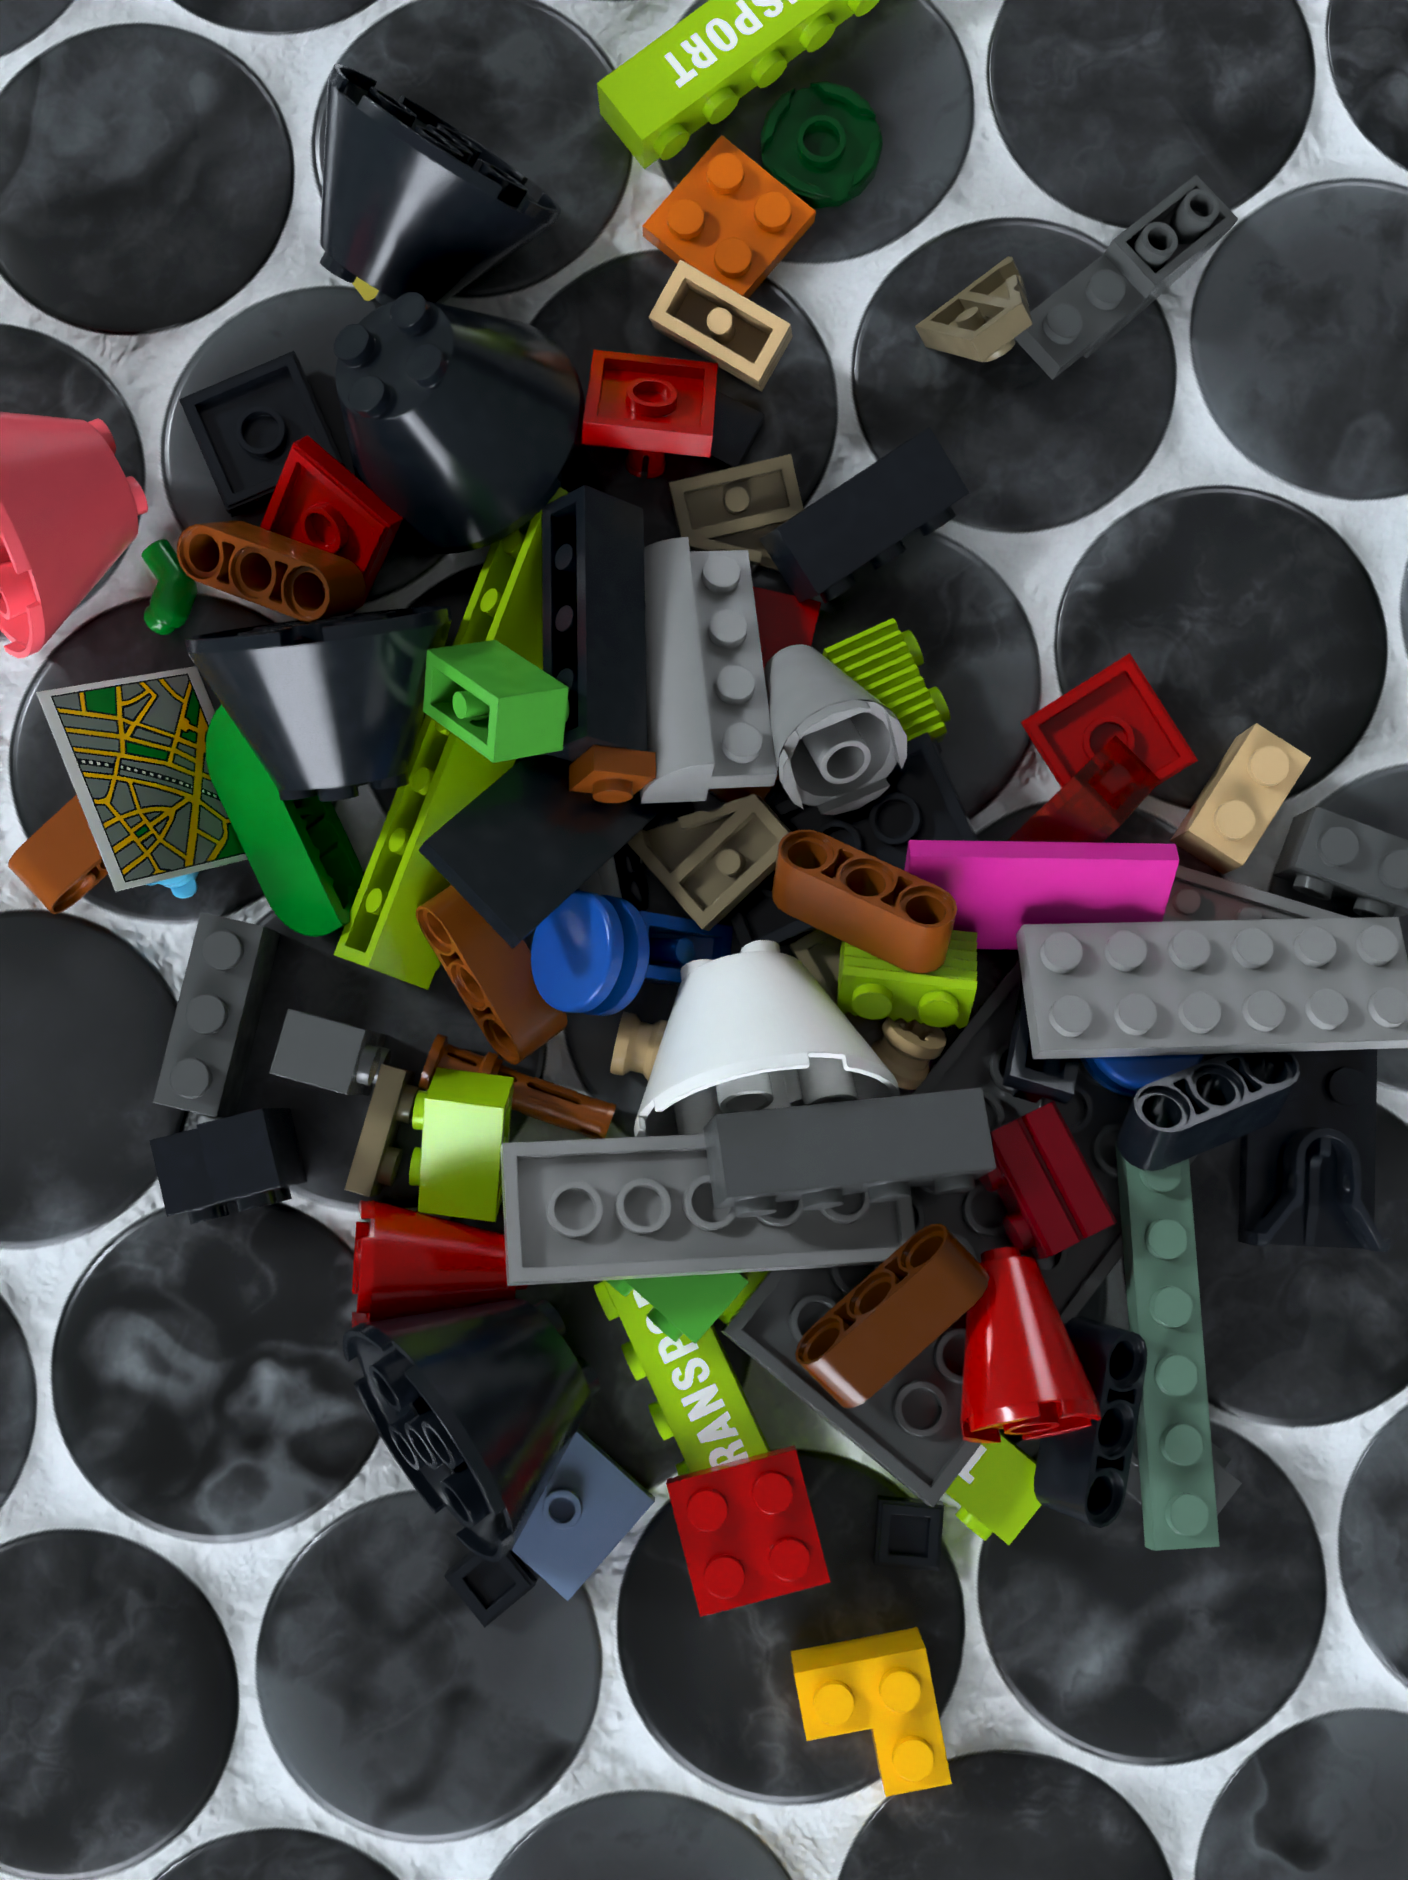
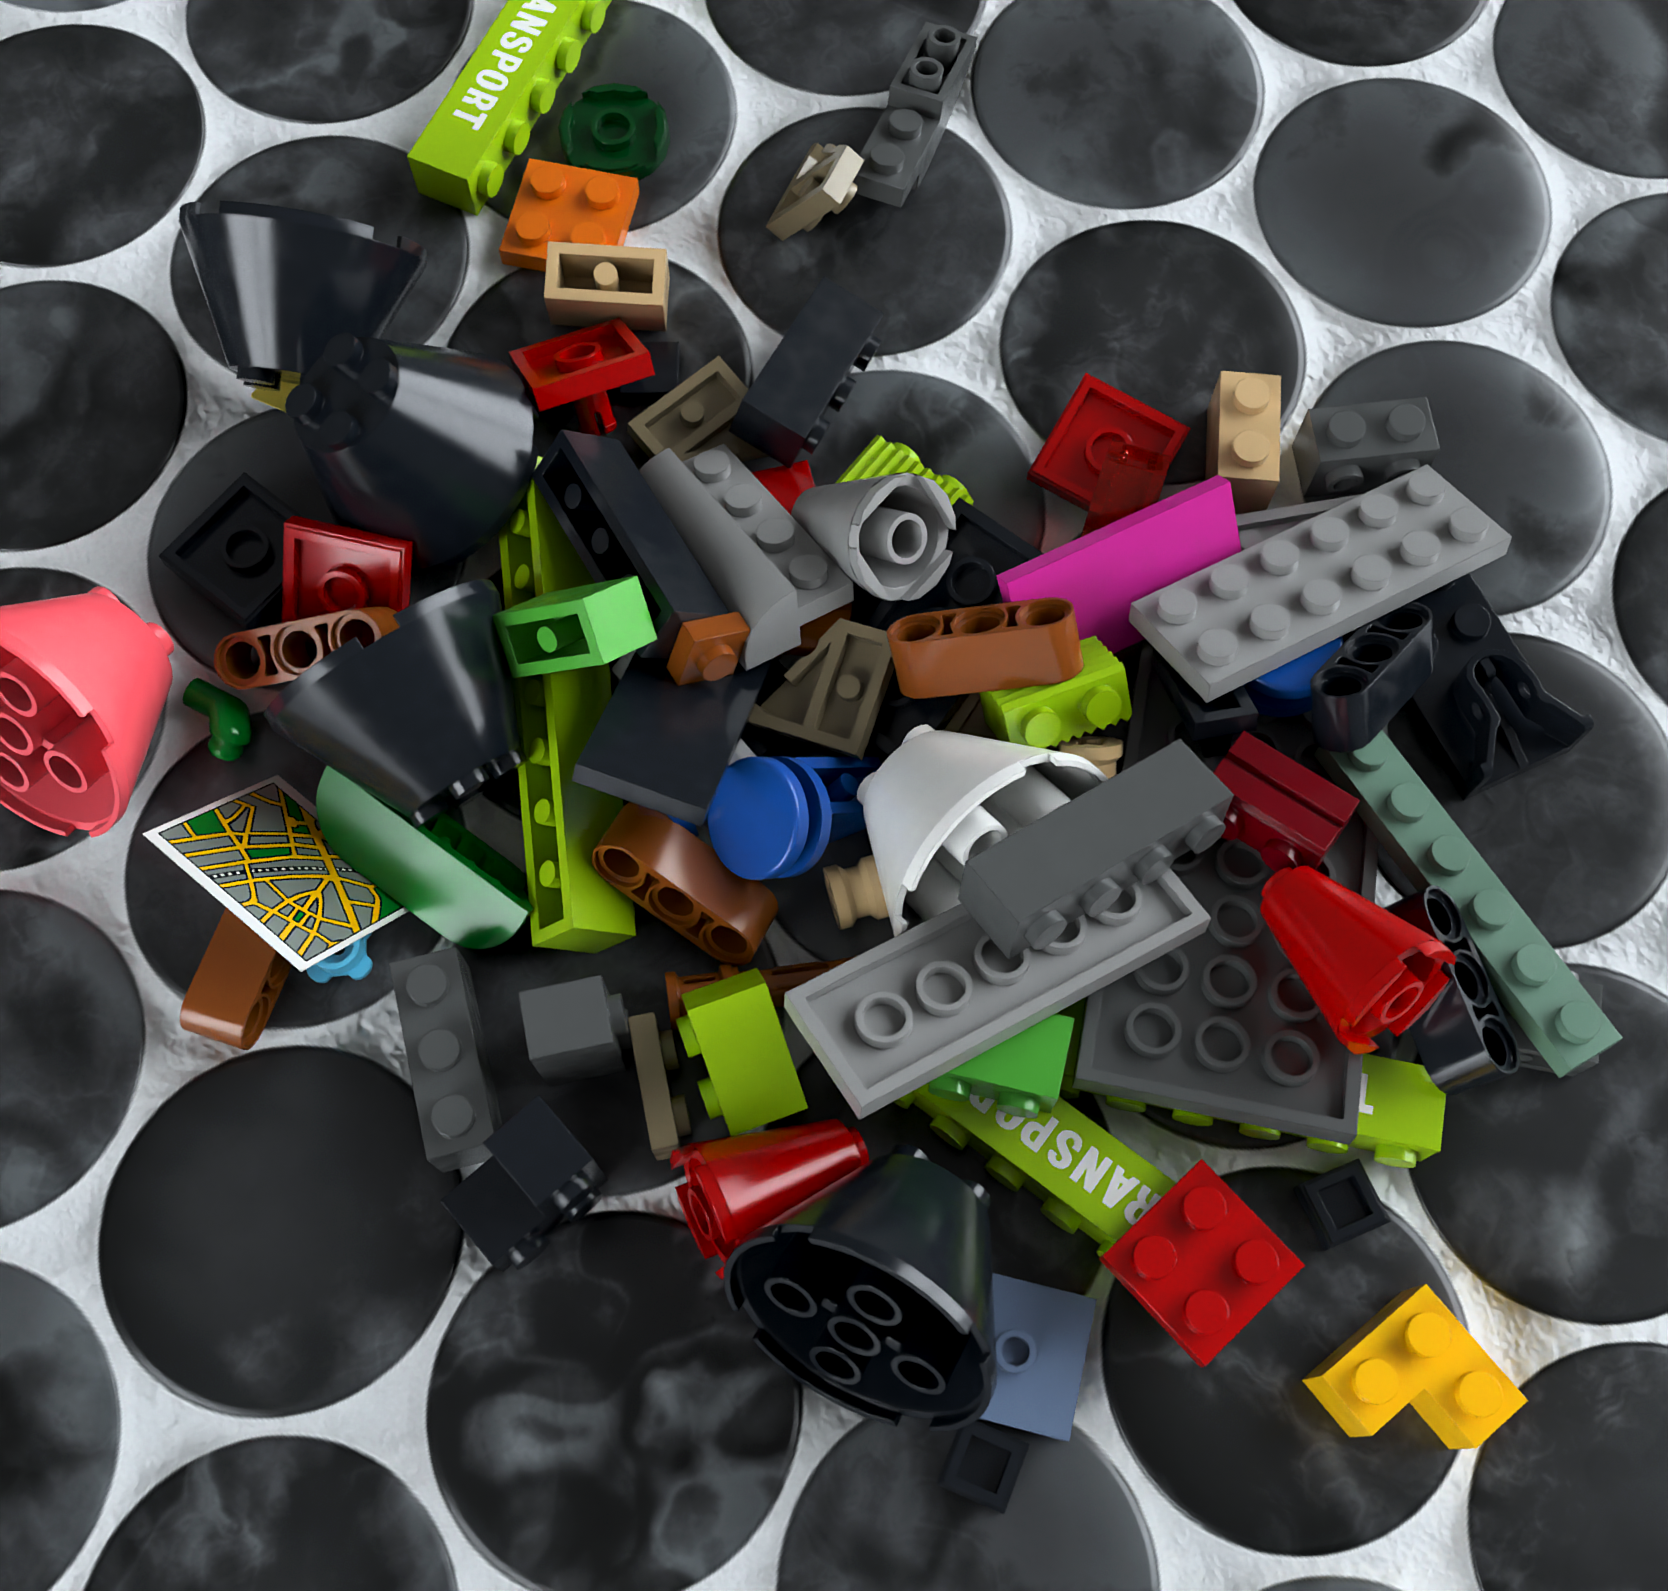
camera: 30 degrees left, 15 degrees down
reddish brown beam [795,1223,989,1408] -> none

